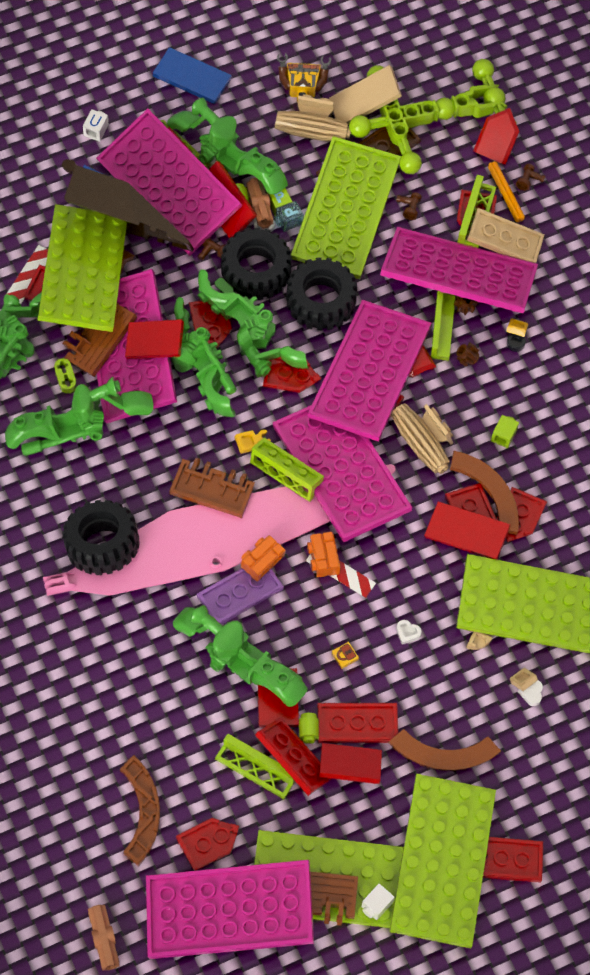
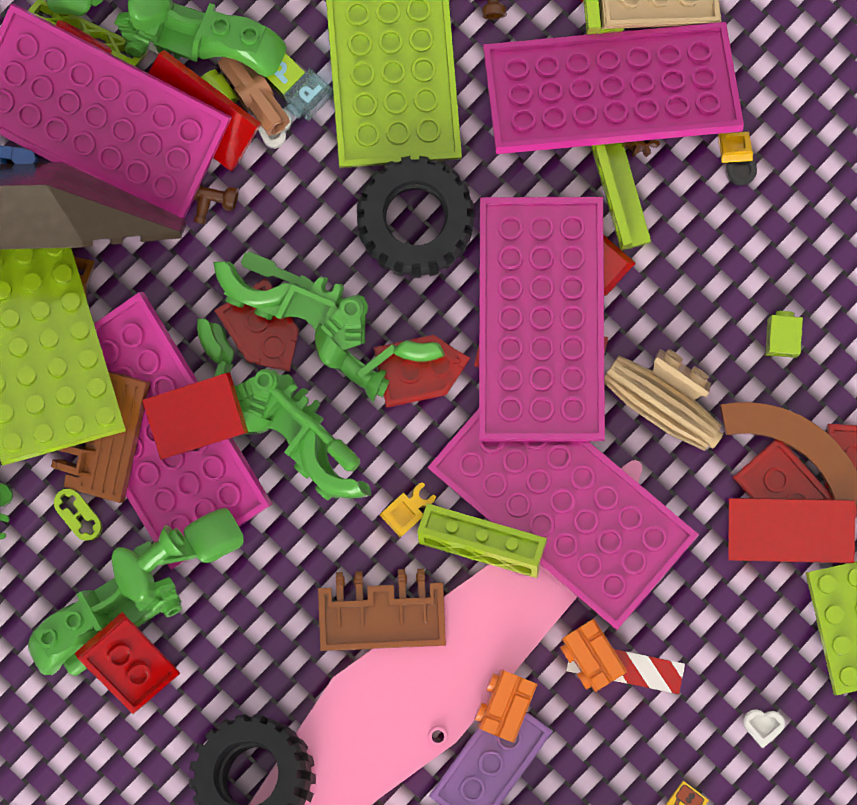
camera: 20 degrees left, 20 degrees up
black tyre [221,228,291,300] -> none
reddish brown gear [456,342,479,367] -> none
none -> red tile [74,612,180,714]

